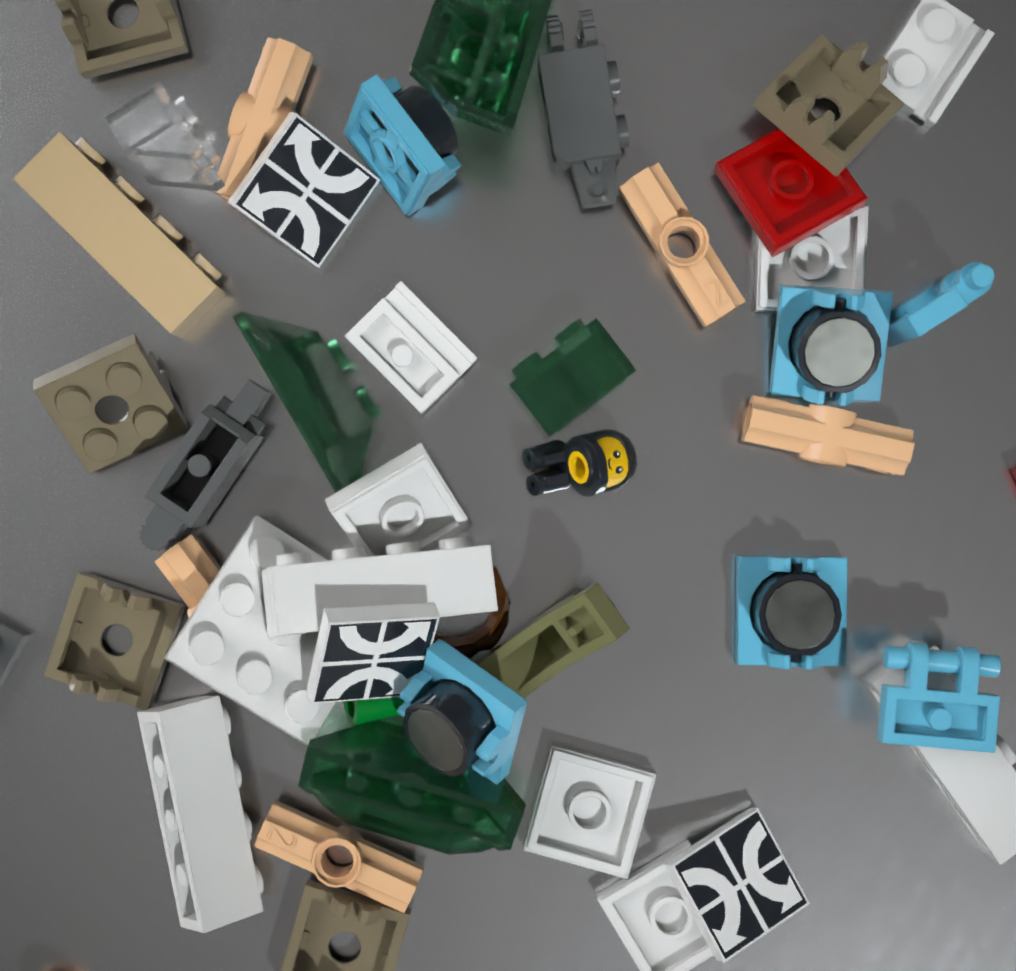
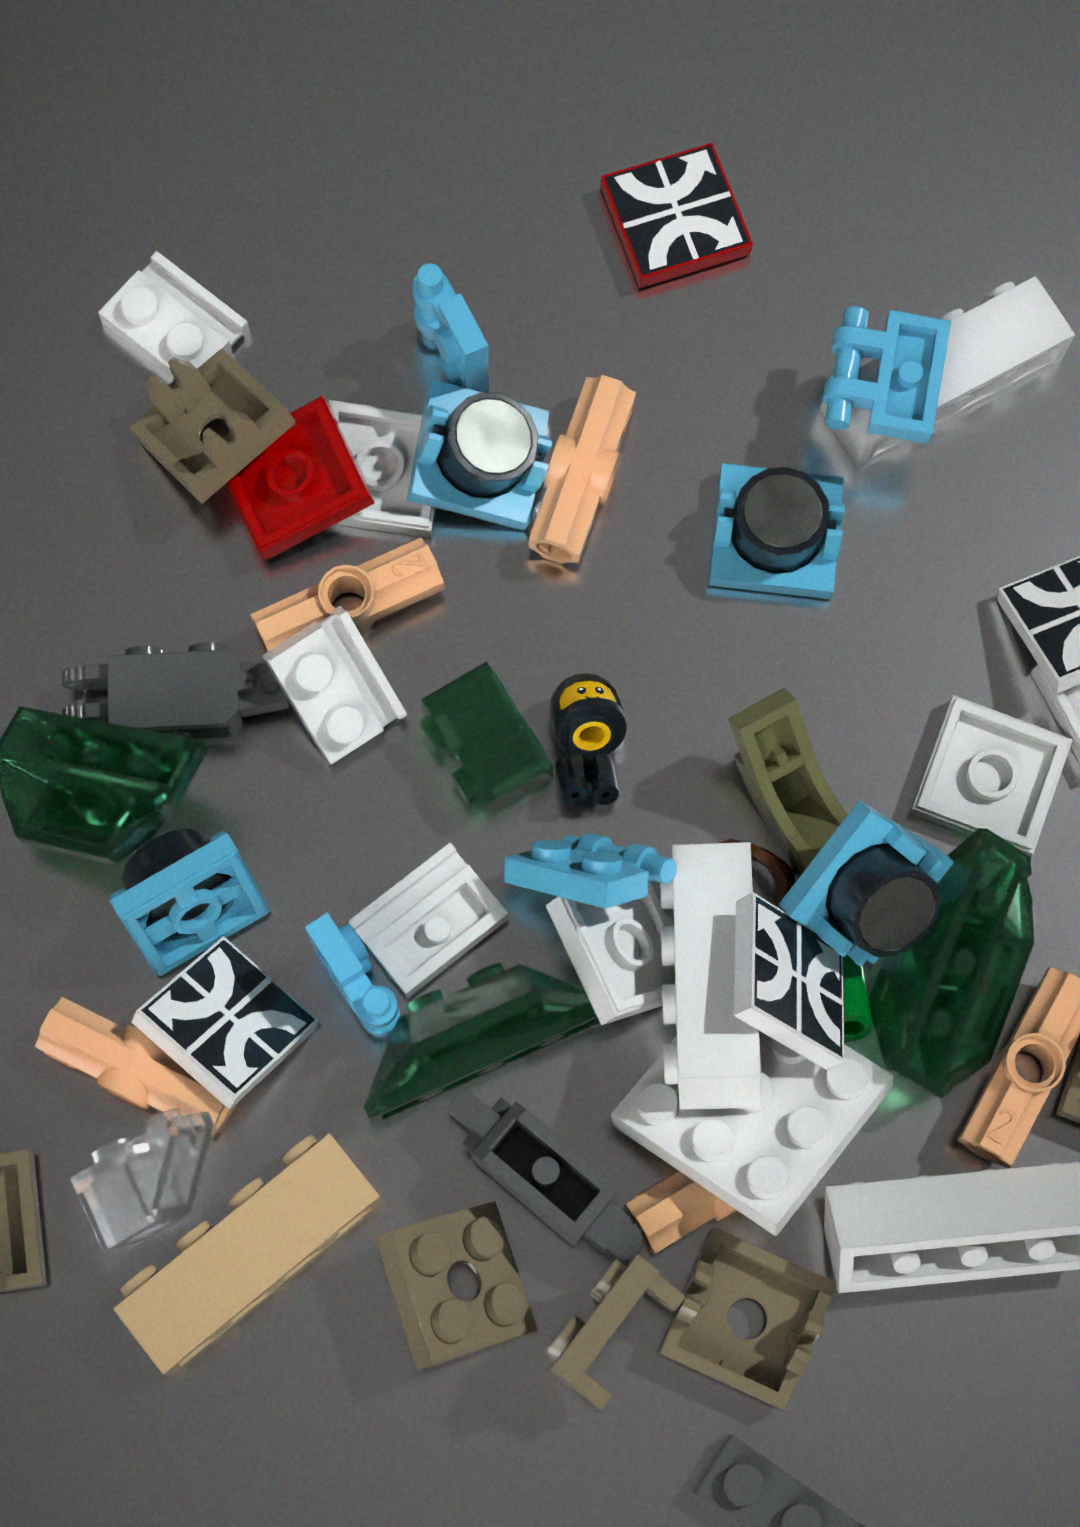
camera: 90 degrees left, 15 degrees down
none -> white plate [262,606,408,765]
none -> medium azure plate [305,912,400,1037]
none -> medium azure plate [504,833,677,909]
none -> dark tan piece [548,1254,685,1410]

